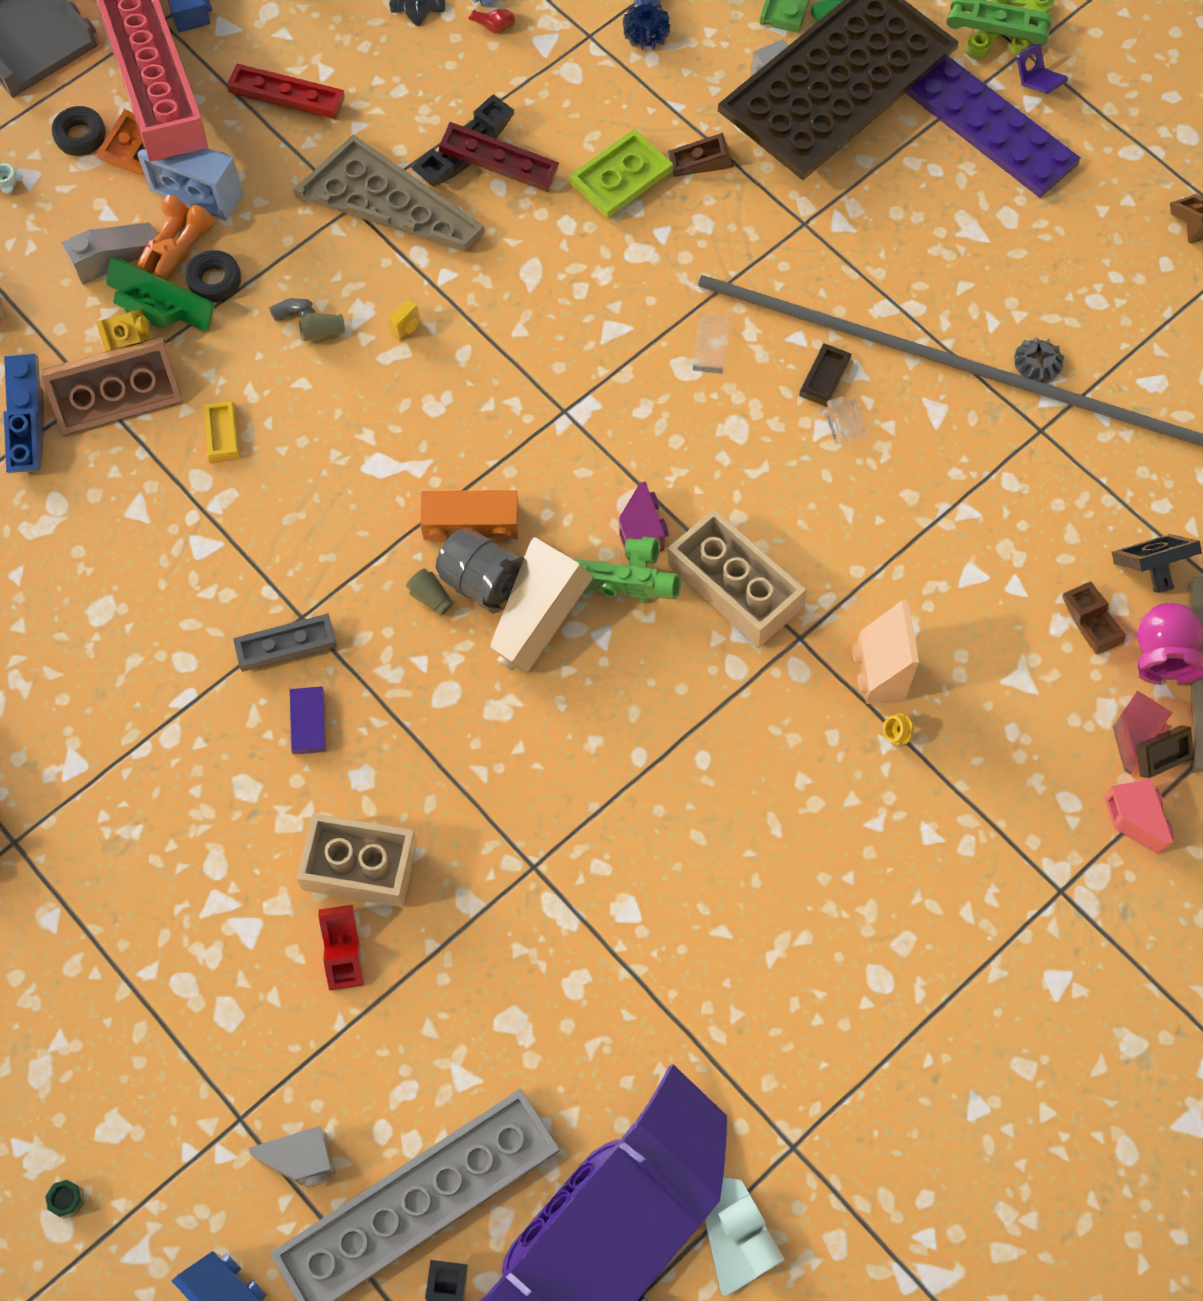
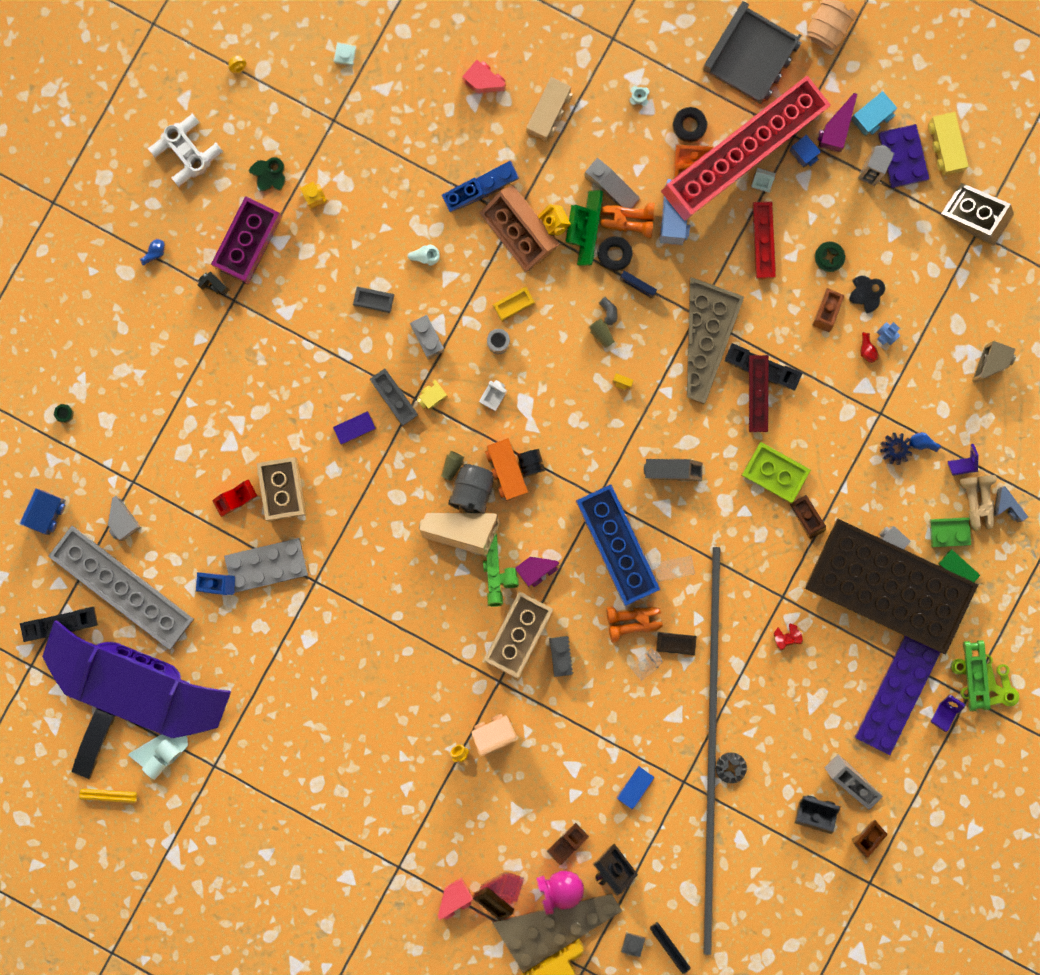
camera: 70 degrees right, 20 degrees up
none -> blue slope [196,572,235,595]
none -> light grey plate [224,538,308,593]
none -> dark grey tile [353,287,394,314]
none -> light aqua animal [408,244,440,266]
none -> light grey brick [410,315,444,359]
none -> light yellow brick [417,380,447,410]
none -> white bracket [479,380,507,412]
none -> light grey piece [487,329,510,354]
none -> black piece [517,449,545,477]
none -> dark grey brick [550,636,573,677]
none -> blue brick [576,484,660,606]
none -> orange piece [606,606,663,643]
none -> blue slope [616,766,654,810]
none -> dark blue tile [620,271,657,298]
none -> dark grey slope [644,459,703,481]
none -> light aqua plate [751,168,776,192]
none -> red piece [774,623,803,651]
none -> black bracket [795,796,840,834]
none -> dark orange slope [812,288,845,332]
none -> dark green gear [815,242,845,272]
none -> light grey slope [824,754,883,810]

